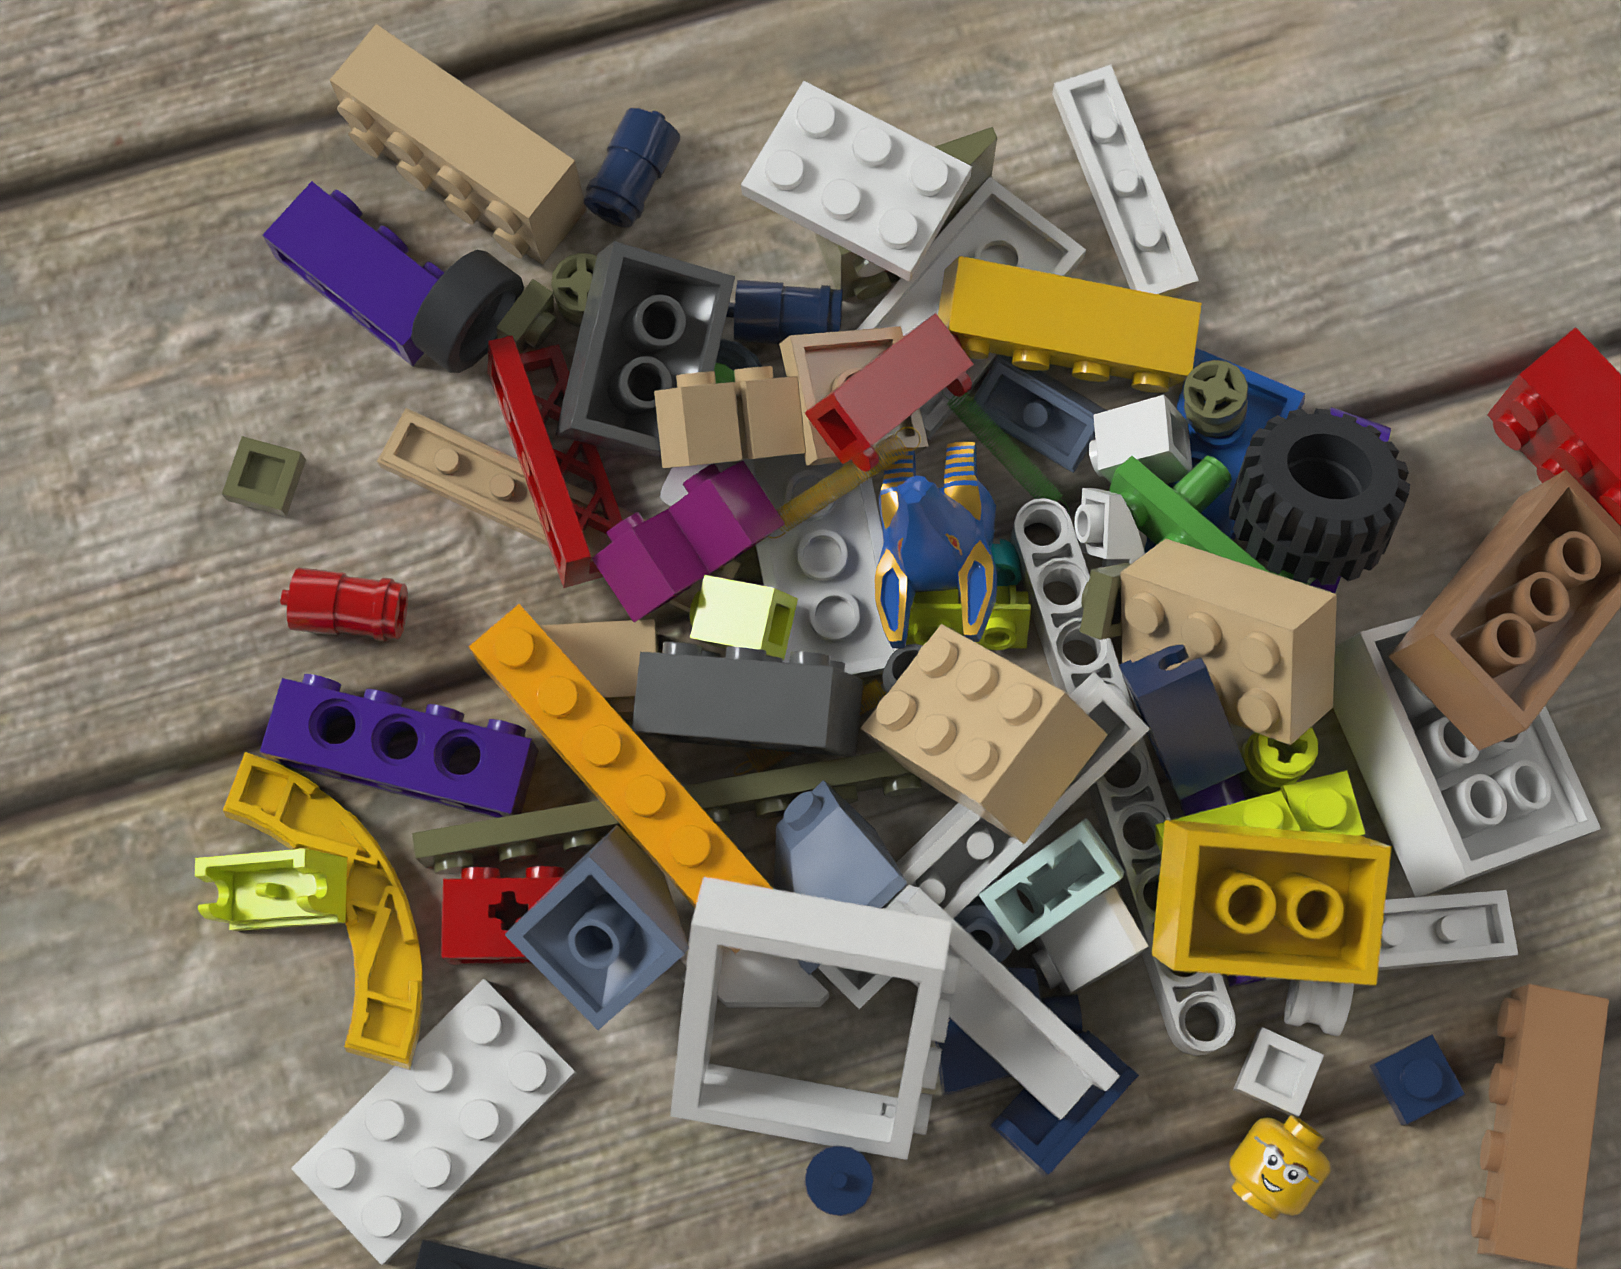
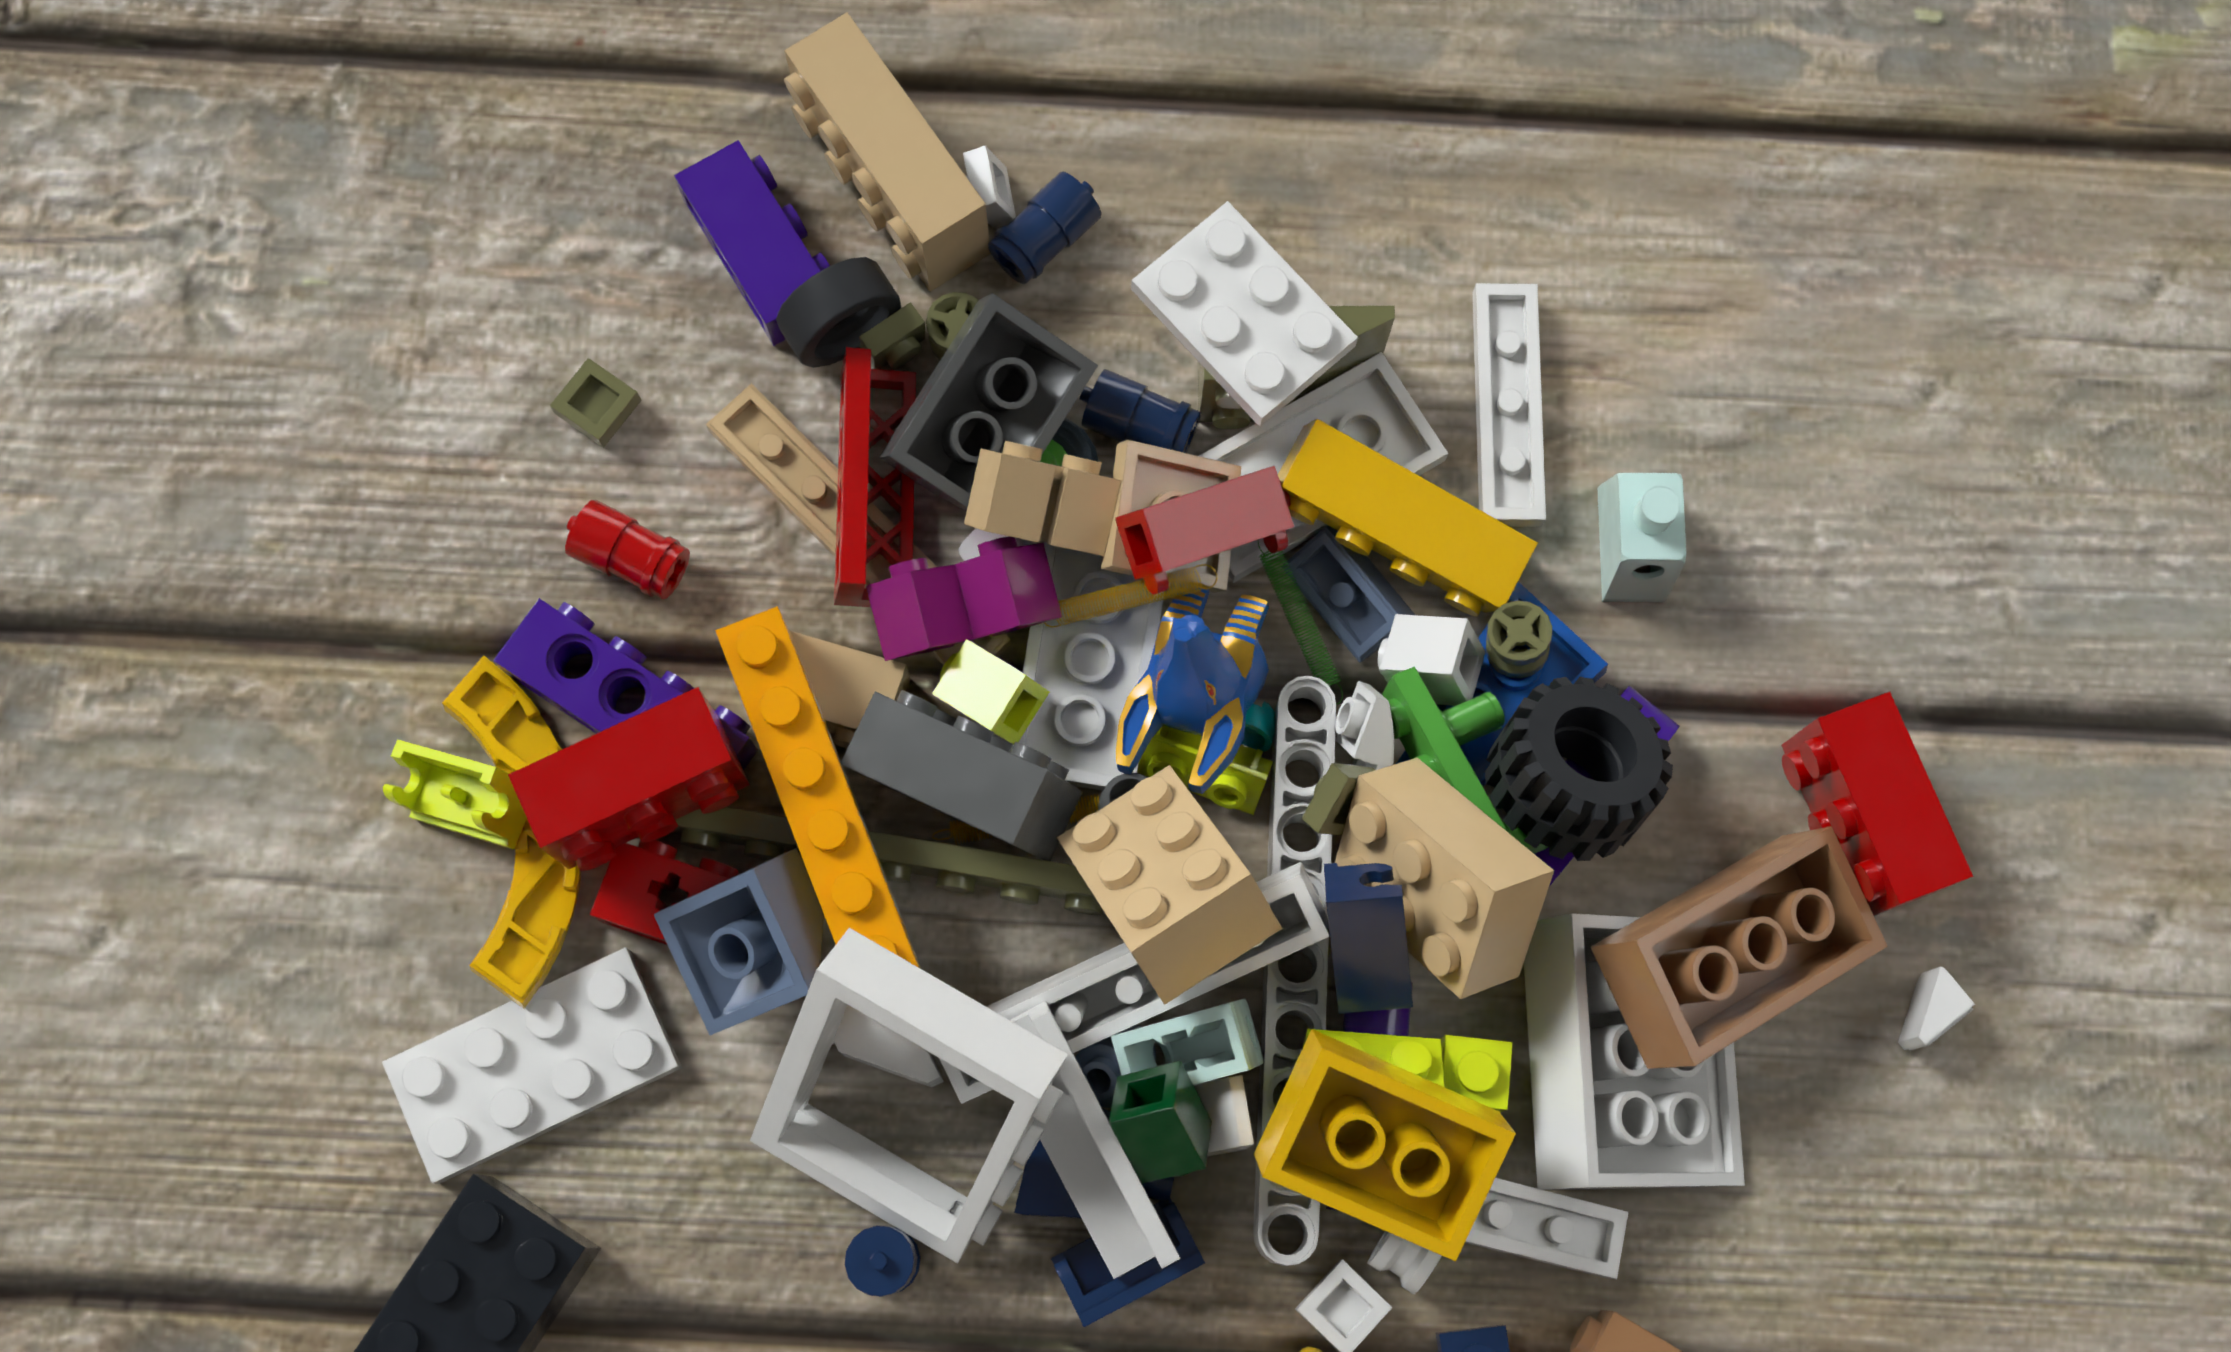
camera: 15 degrees right, 0 degrees up
sand blue slope [773,780,907,975] -> none
neon yellow piece [1240,727,1318,795] -> none
none -> red brick [508,687,750,871]
none -> white plate [963,146,1016,229]
none -> dark green brick [1109,1061,1212,1184]
none -> light aqua torso [1597,473,1686,602]

